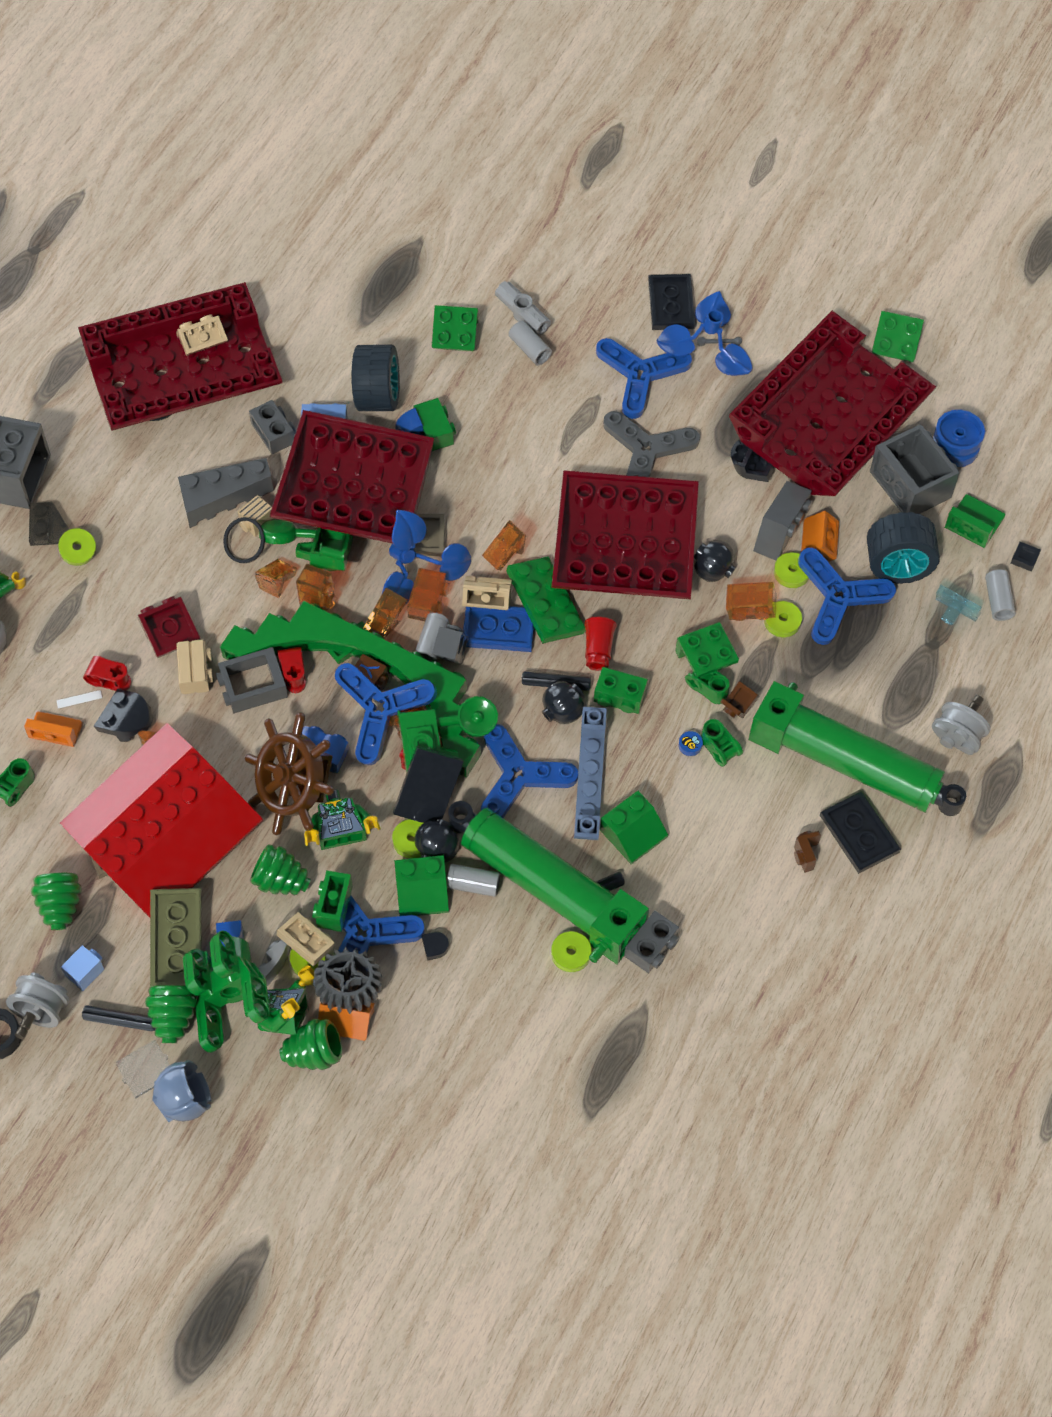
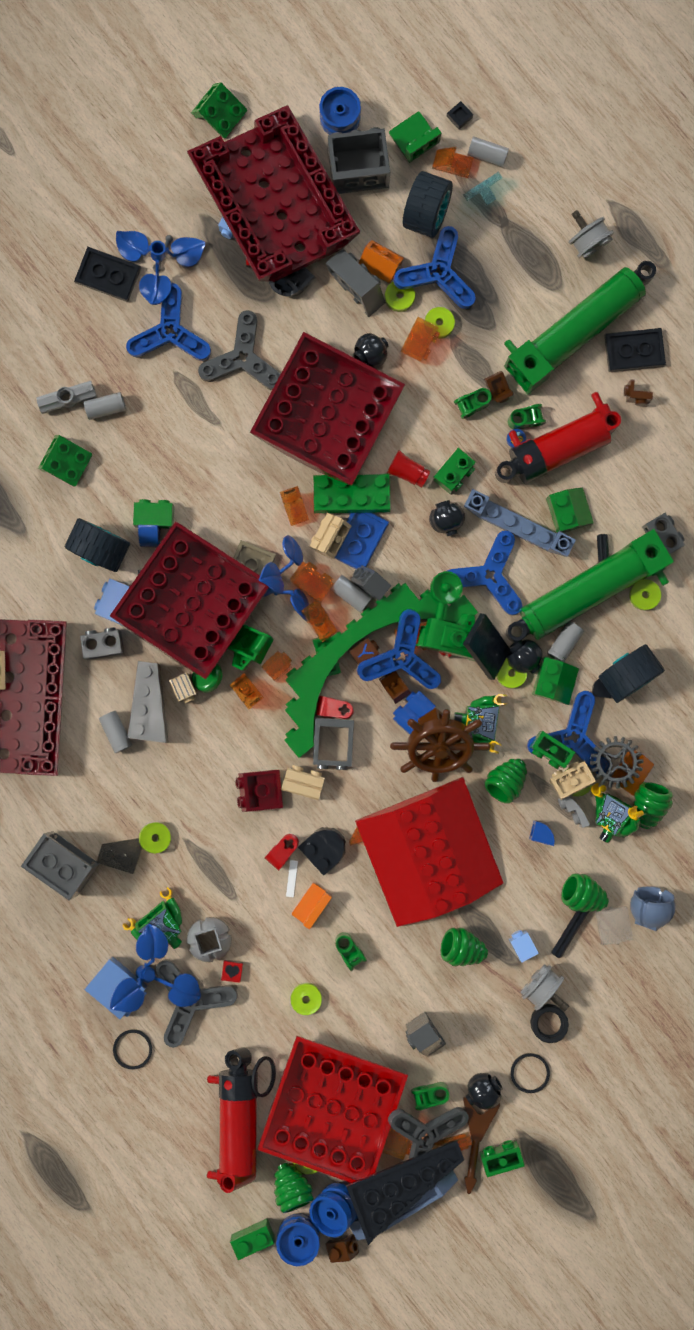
camera: 70 degrees left, 25 degrees up
olive tile [150,888,202,987] -> none
green piece [183,930,270,1053] -> none
black piece [223,517,265,563] -> none
black axle [521,671,591,691] -> none
green bracket [675,622,739,677] -> none
none -> light grey pin [99,711,132,753]
none -> reddish brown bracket [379,671,411,704]
none -> clear orange slope [432,147,473,178]
none -> red piece [495,392,621,484]
none -> black wheel [598,644,665,703]

